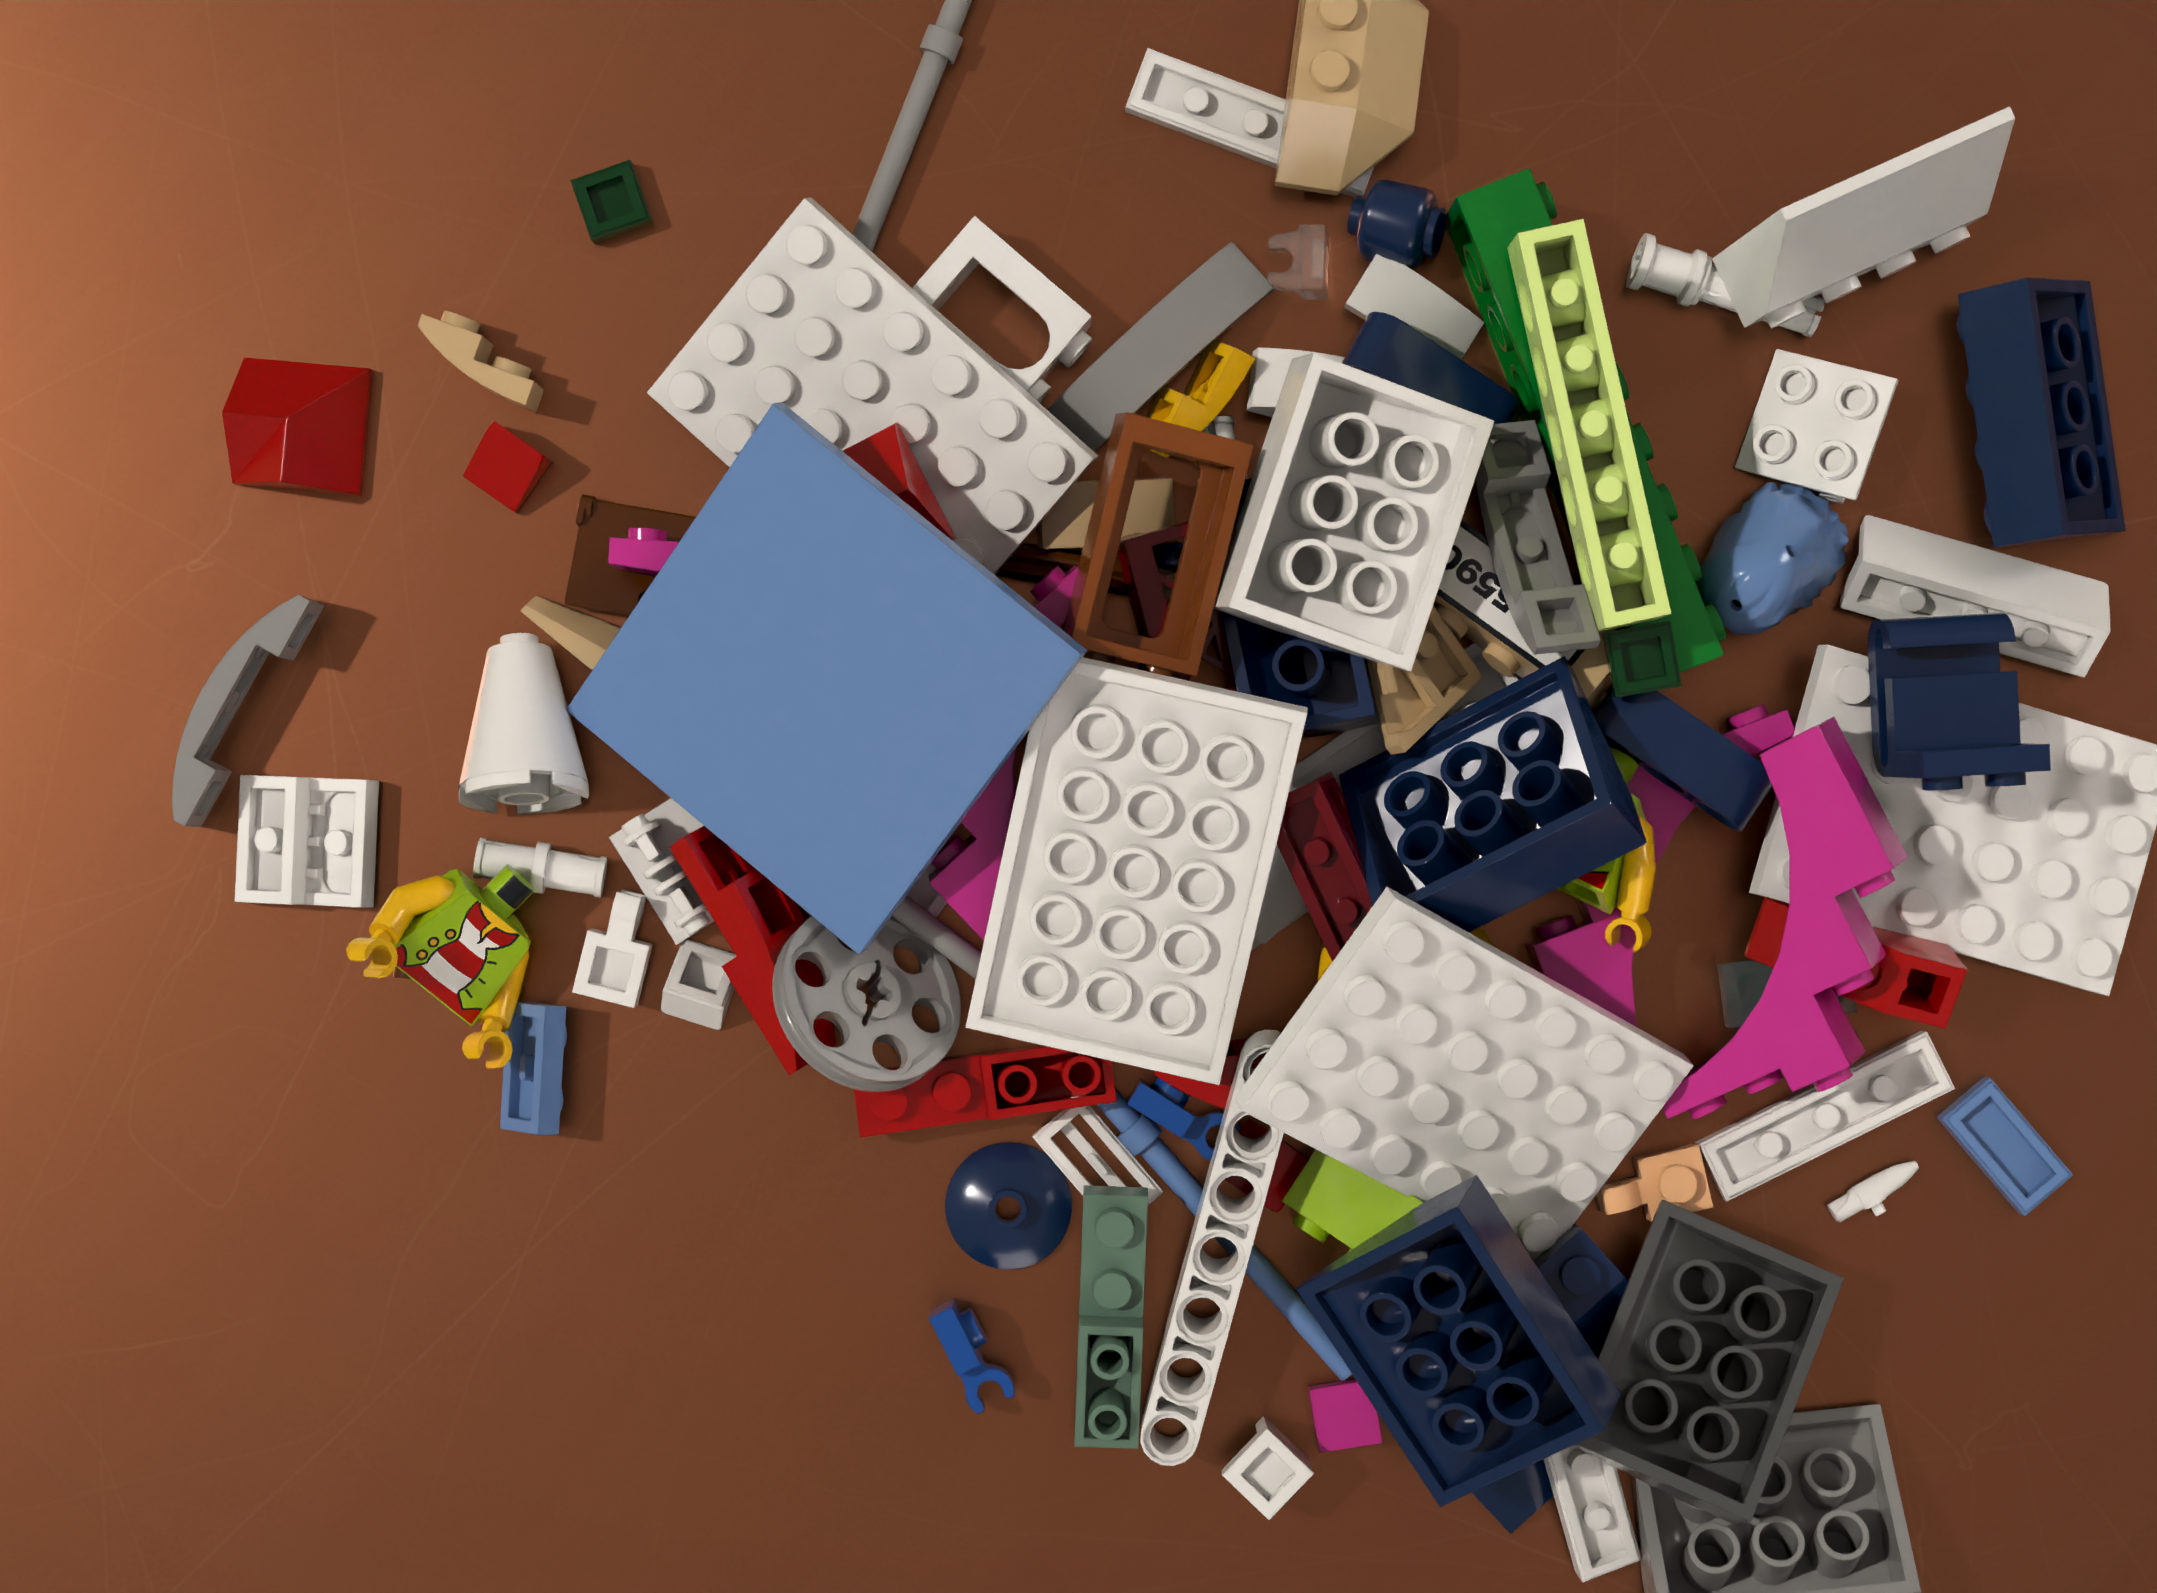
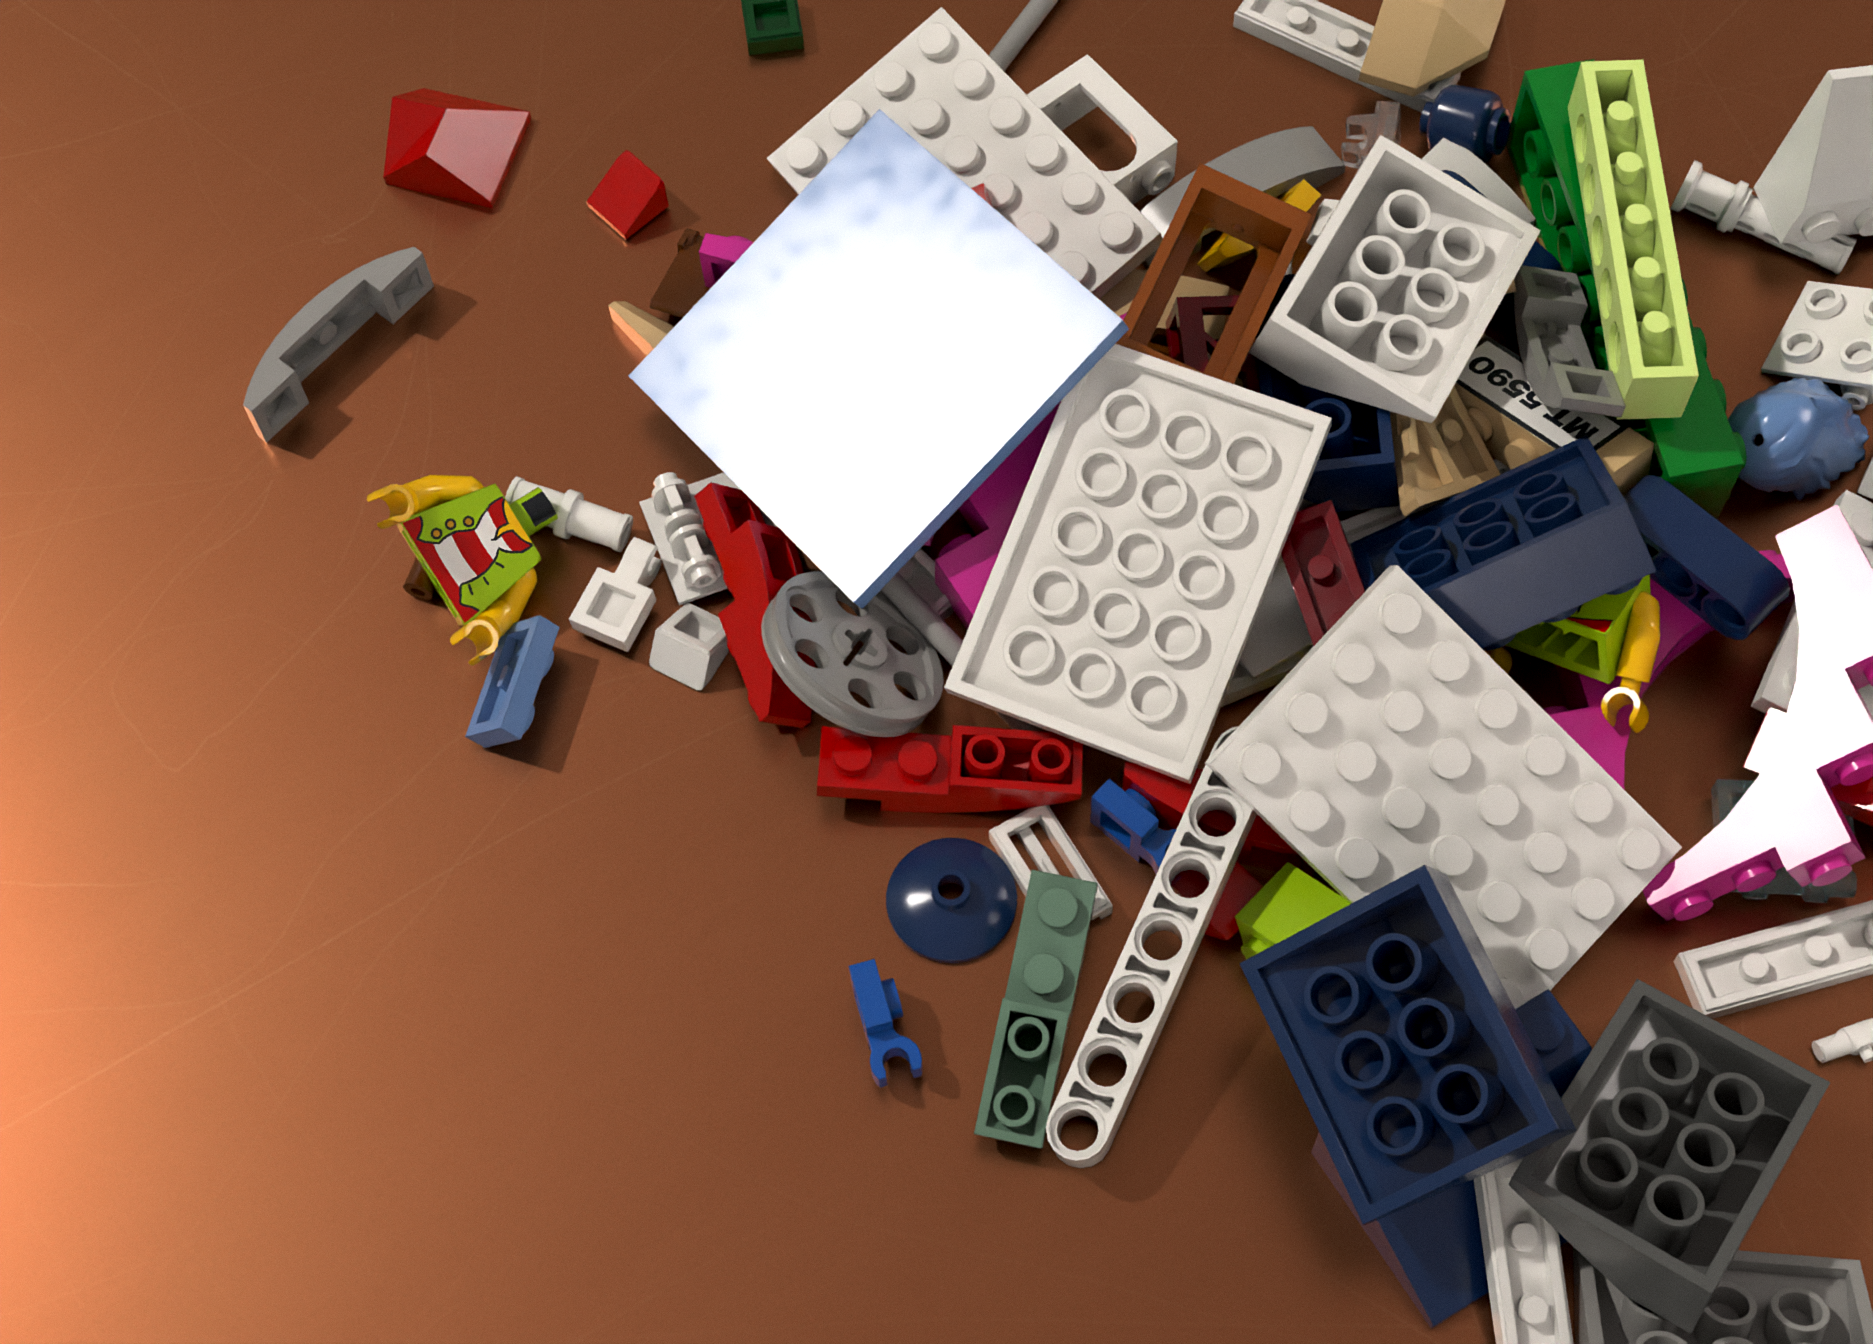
camera: 10 degrees right, 25 degrees down
white slope [235,775,379,907] -> none
tan slope [417,311,544,413] -> none
white cone [458,633,589,814] -> none
medium blue bar [1097,1088,1352,1381] -> none
white panel [1221,1416,1314,1520] -> none
dark pink tile [1308,1379,1382,1453] -> none
light nougat plate [1595,1143,1713,1222] -> none
dark green tile [1603,621,1682,698] -> none

